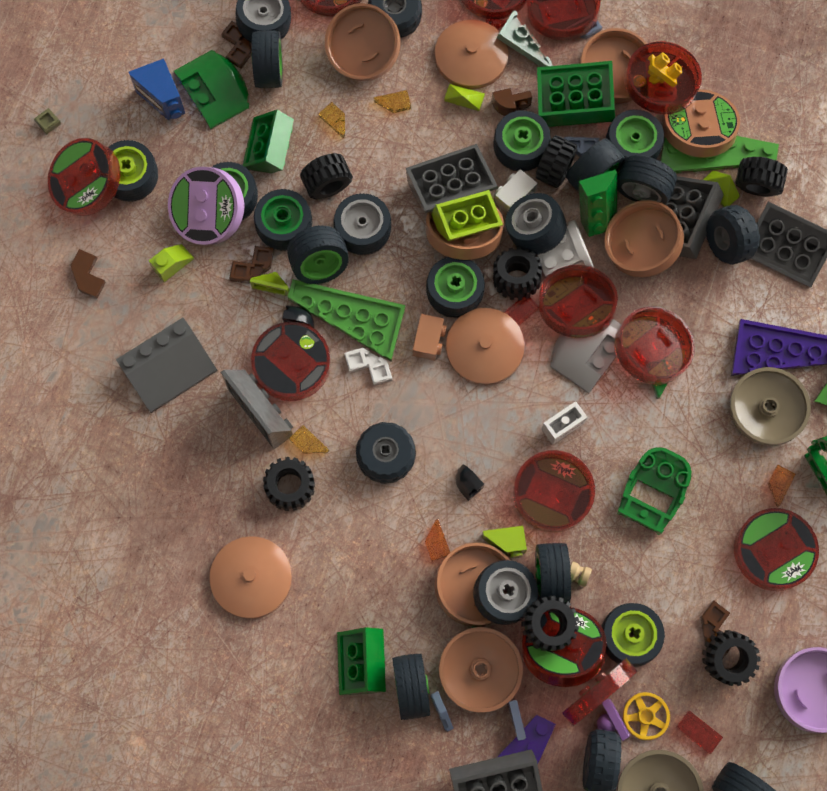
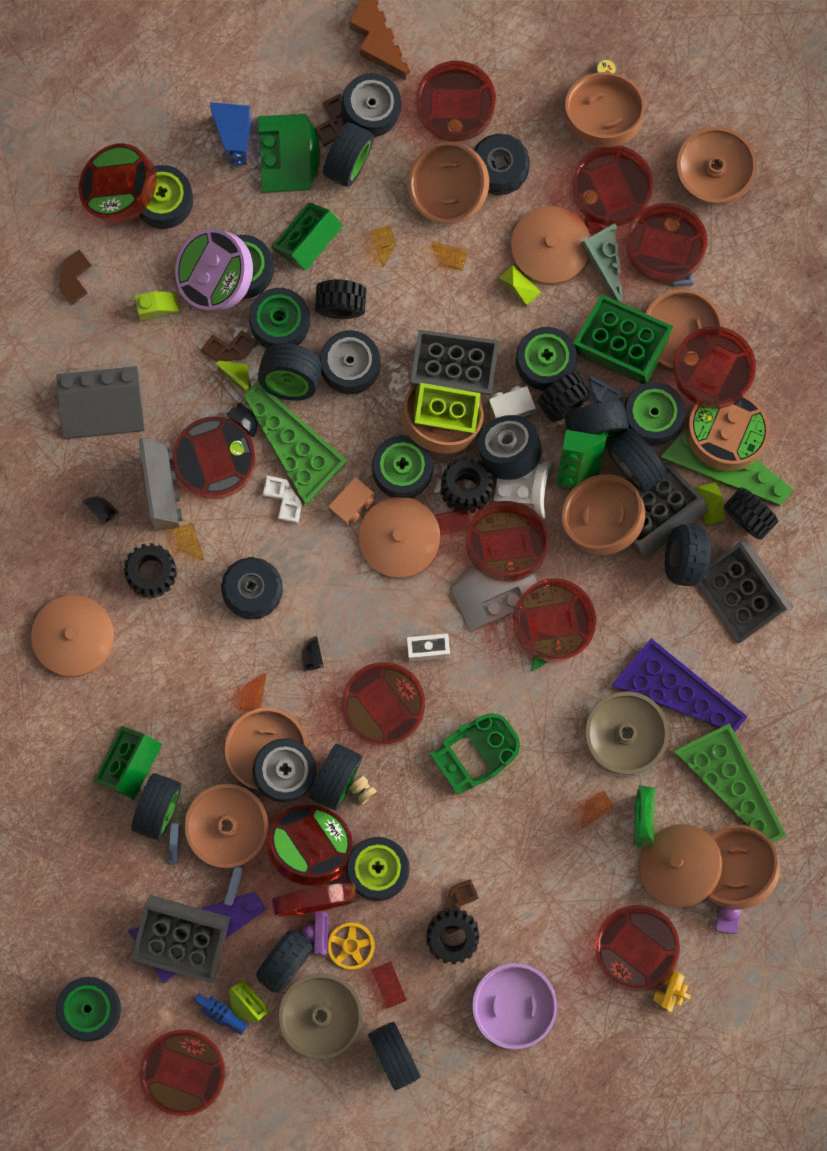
camera: 30 degrees right, 5 degrees up
olive tile [34,108,61,135] -> none
lime slope [482,526,527,558] -> none
reddish brown brick [491,88,532,116] -> none
black tyre [521,596,579,651] -> none
yellow hips [648,53,682,87] -> none
brick [734,508,819,591] -> none
none -> black brick [83,496,119,525]

